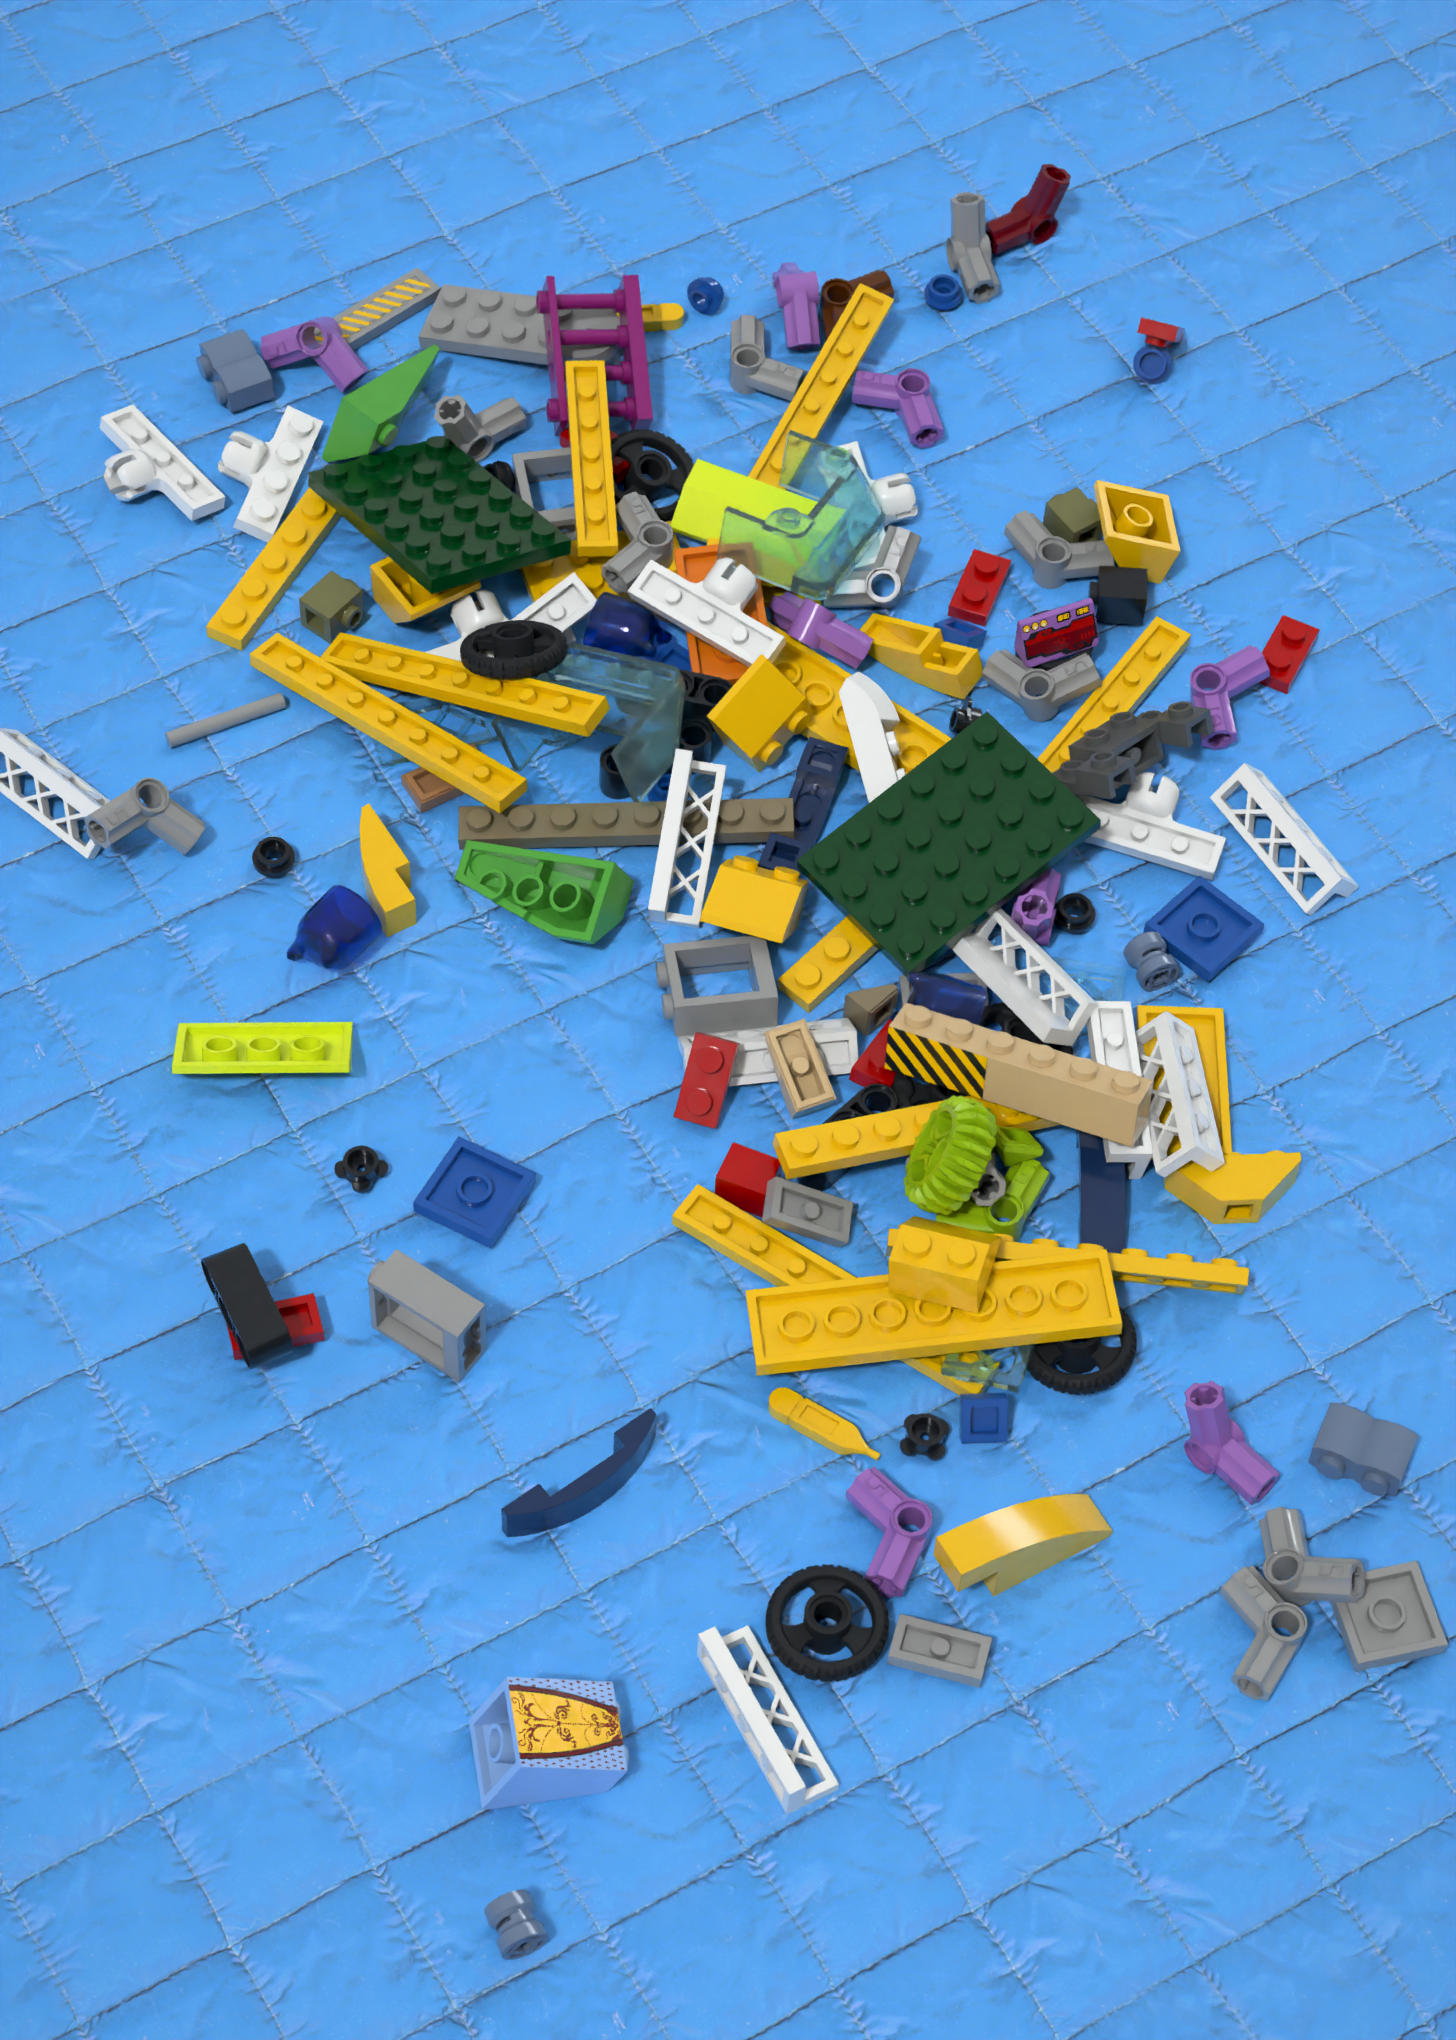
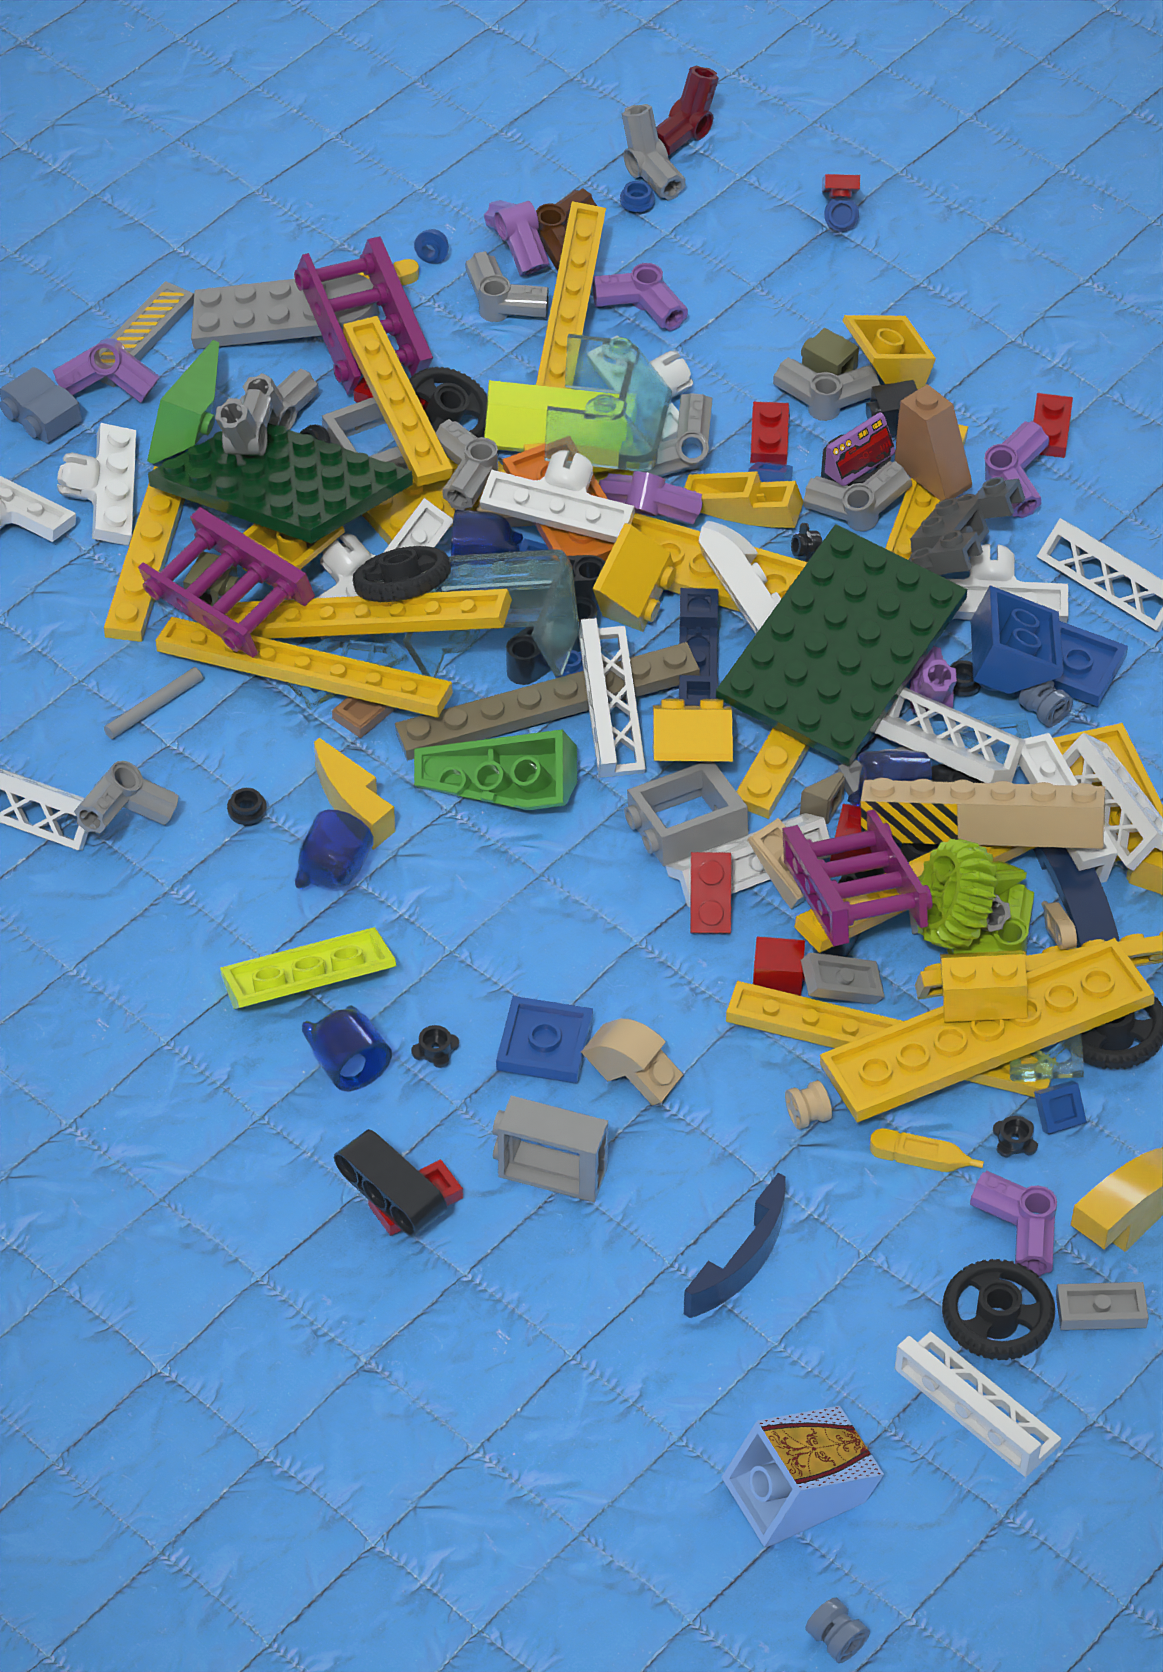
camera: 15 degrees left, 5 degrees down
none -> magenta fence [138,507,315,658]
none -> light grey piece [215,389,273,455]
none -> clear blue piece [302,1005,392,1092]
none -> tan brick [581,1019,683,1105]
none -> magenta fence [782,809,932,946]
none -> tan wheel [785,1080,832,1130]
none -> medium nougat slope [894,384,972,501]
none -> blue slope [970,585,1064,694]
none -> tan piece [1041,901,1077,950]

